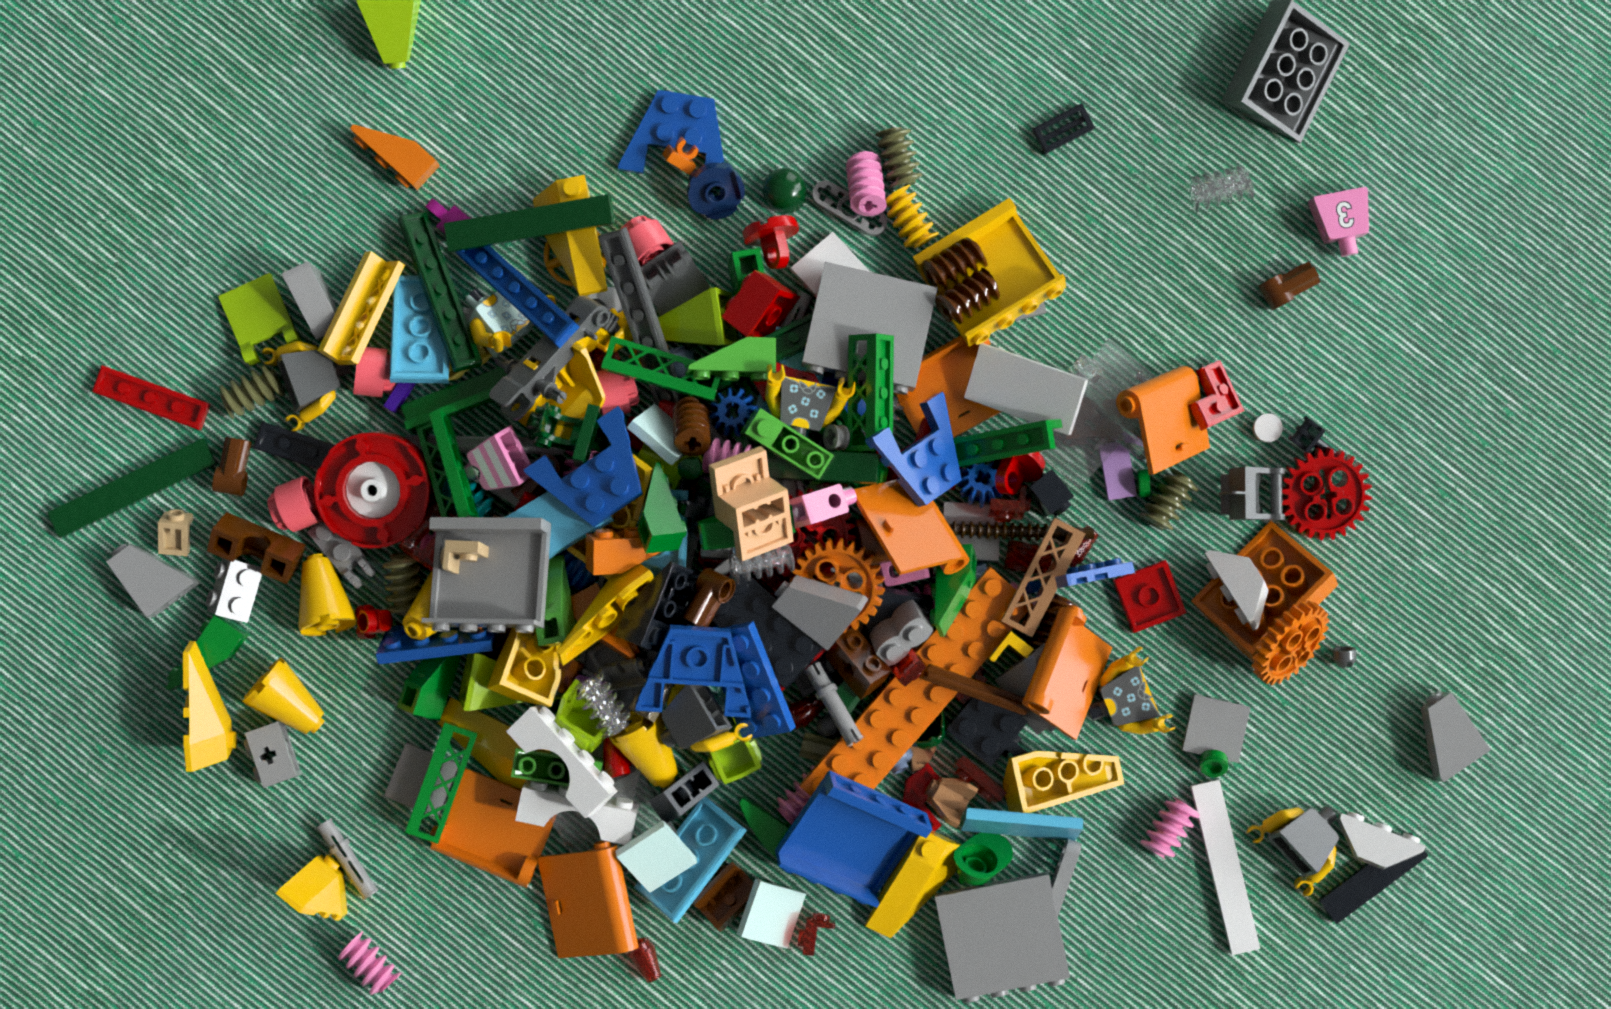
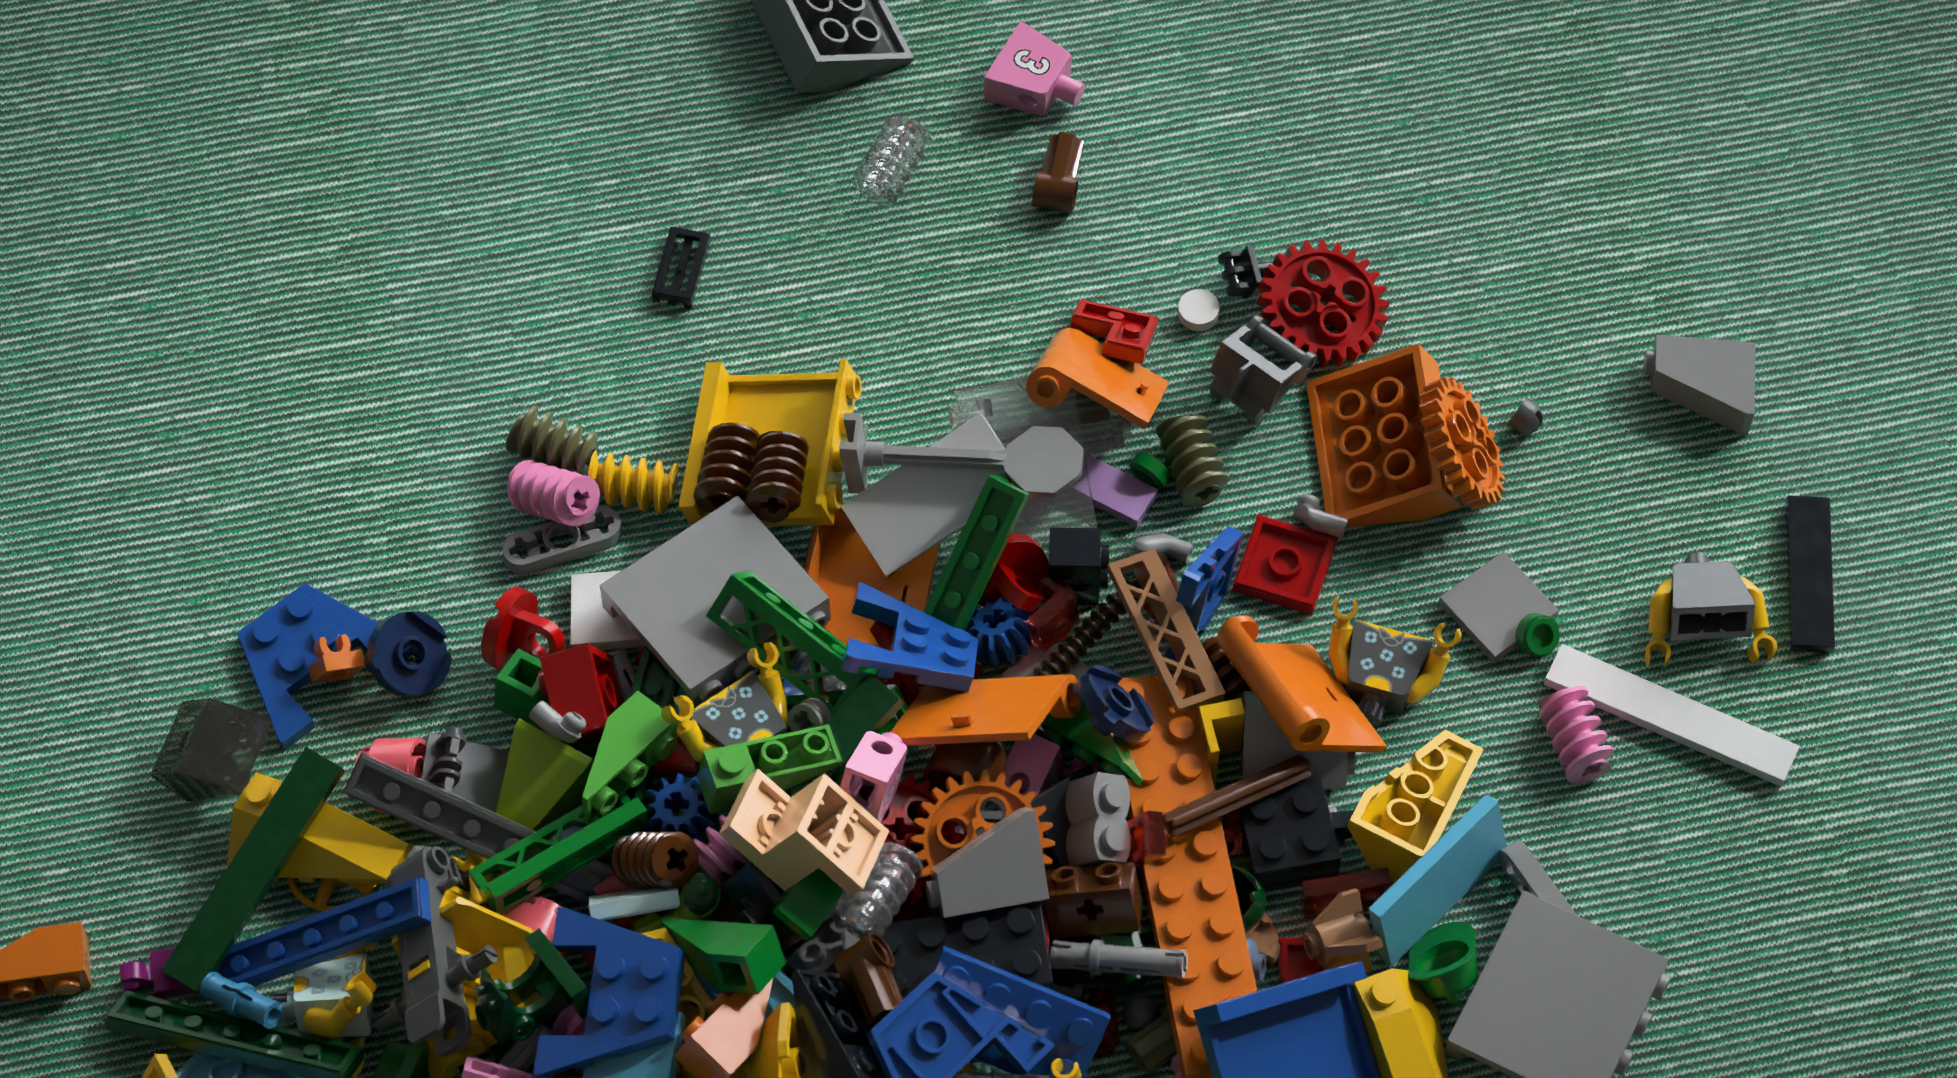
camera: 45 degrees left, 25 degrees down
dark green hair [762,167,807,214] -> none
clear red bracket [1004,540,1052,576] -> none
white slope [1205,550,1268,631] -> none
white slope [1337,811,1426,870] -> none
none -> clear smoke slope [150,698,273,802]
none -> dark azure pin [199,972,284,1029]
none -> light grey arm [529,701,586,743]
none -> light grey piece [839,413,1084,497]
none -> dark blue plate [1072,665,1154,746]
none -> light grey arm [1130,533,1194,564]
none -> light grey arm [1293,494,1348,539]

